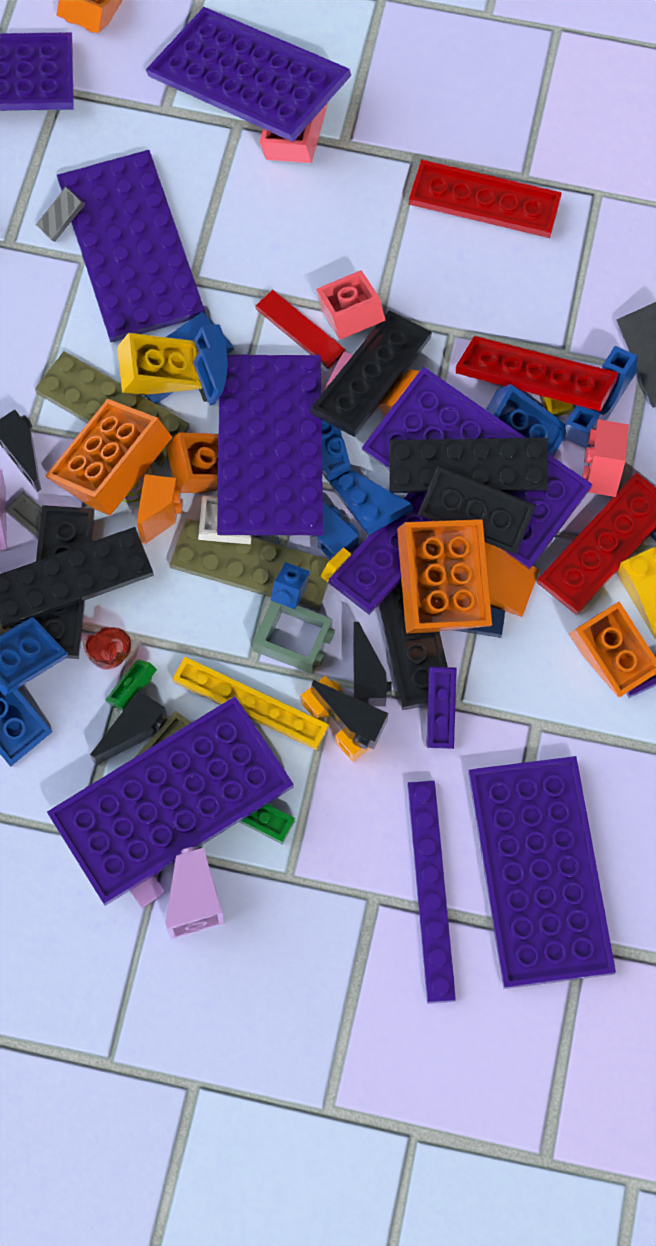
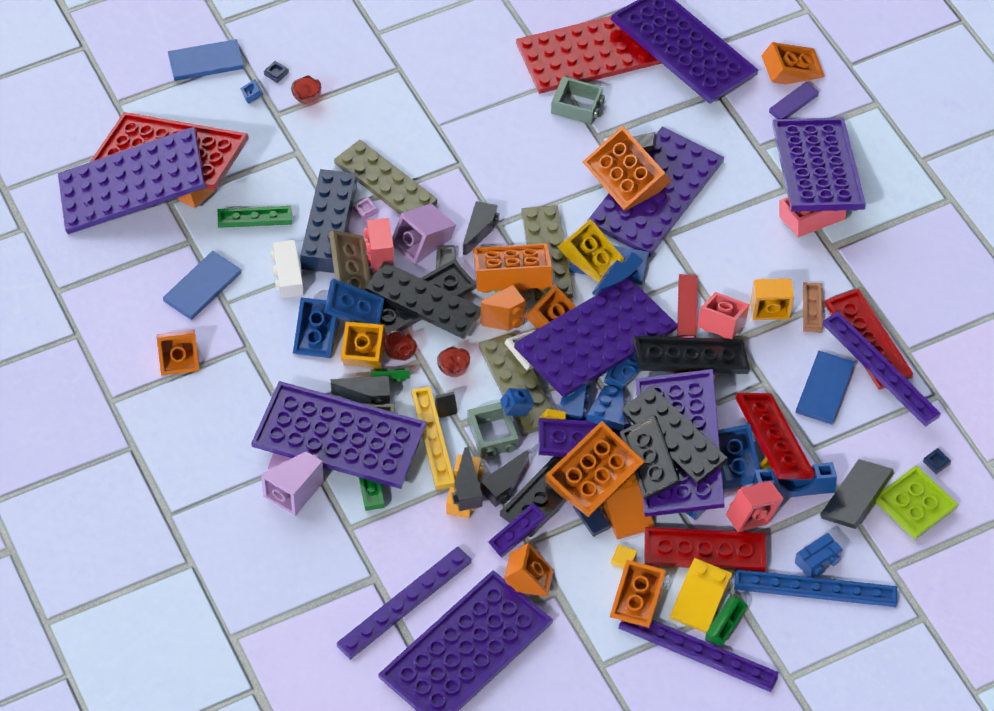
camera: 50 degrees right, 15 degrees down
none -> light orange brick [341,322,386,368]
none -> black slope [435,392,457,418]
none -> clear red hair [437,346,470,377]
none -> orange slope [504,543,554,596]
none -> orange slope [582,126,672,211]
none -> yellow tile [611,544,637,569]
none -> light orange brick [750,278,794,320]
none -> dark purple tile [769,82,819,119]
none -> blue tile [795,350,855,425]
none -> nougat tile [802,282,823,333]
none -> dark purple plate [823,311,941,427]

